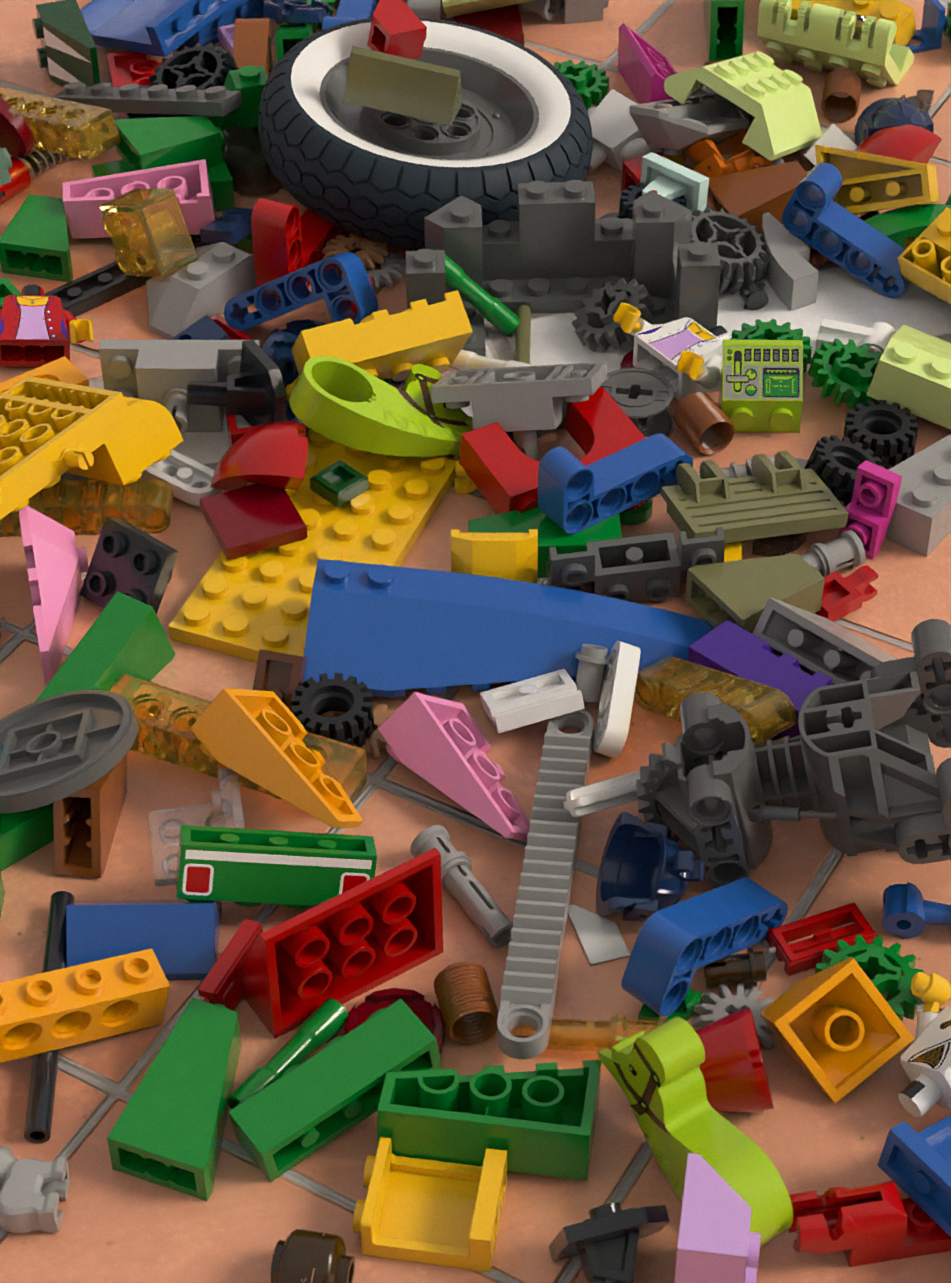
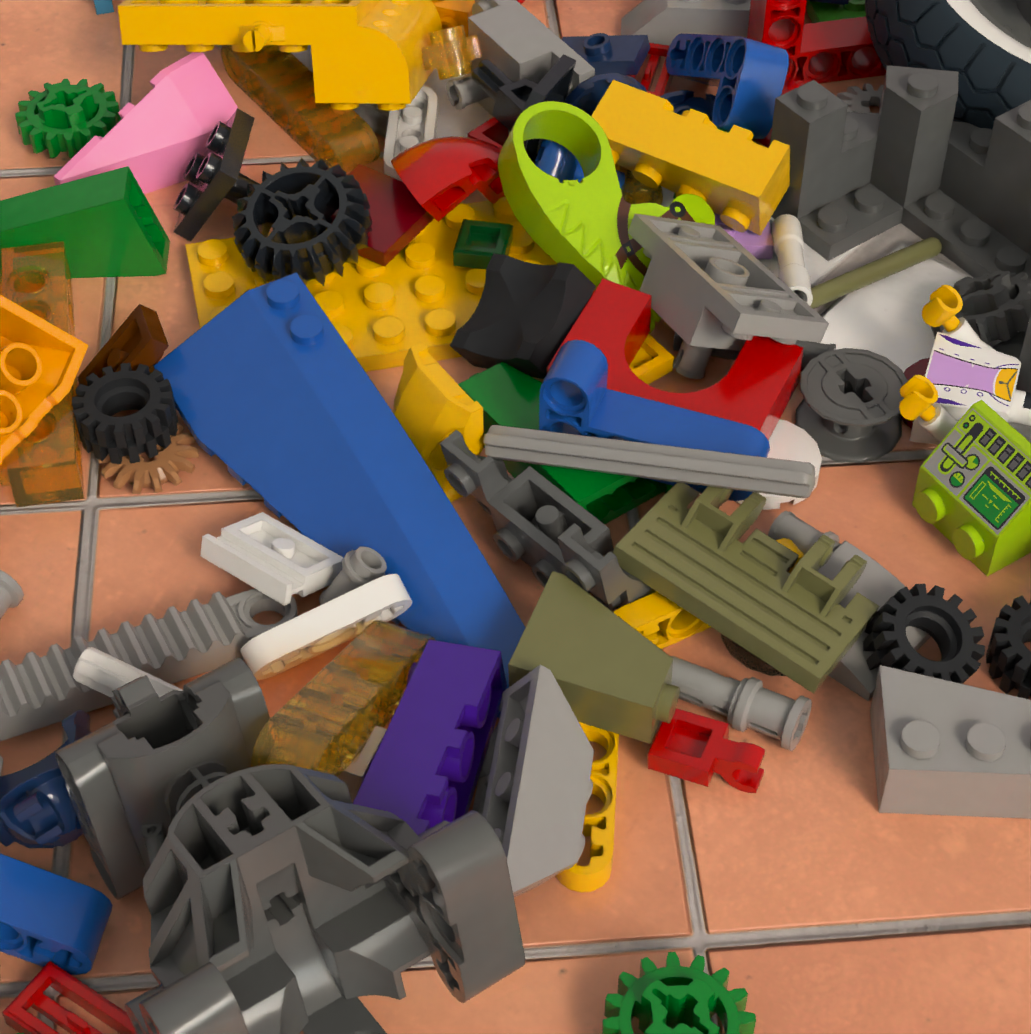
camera: 55 degrees right, 5 degrees up
medium nougat gear [322,232,388,270] -> none
bright pink wedge [378,692,530,841] -> none
green piece [434,248,520,336] -> none
dark orange piece [673,392,735,455] -> none
dark pink slope [838,460,902,559] -> none
none -> black gear [232,157,372,286]
none -> clear yellow gear [421,25,482,80]
none -> black brick [450,254,596,379]
none -> light grey axle [483,425,816,498]

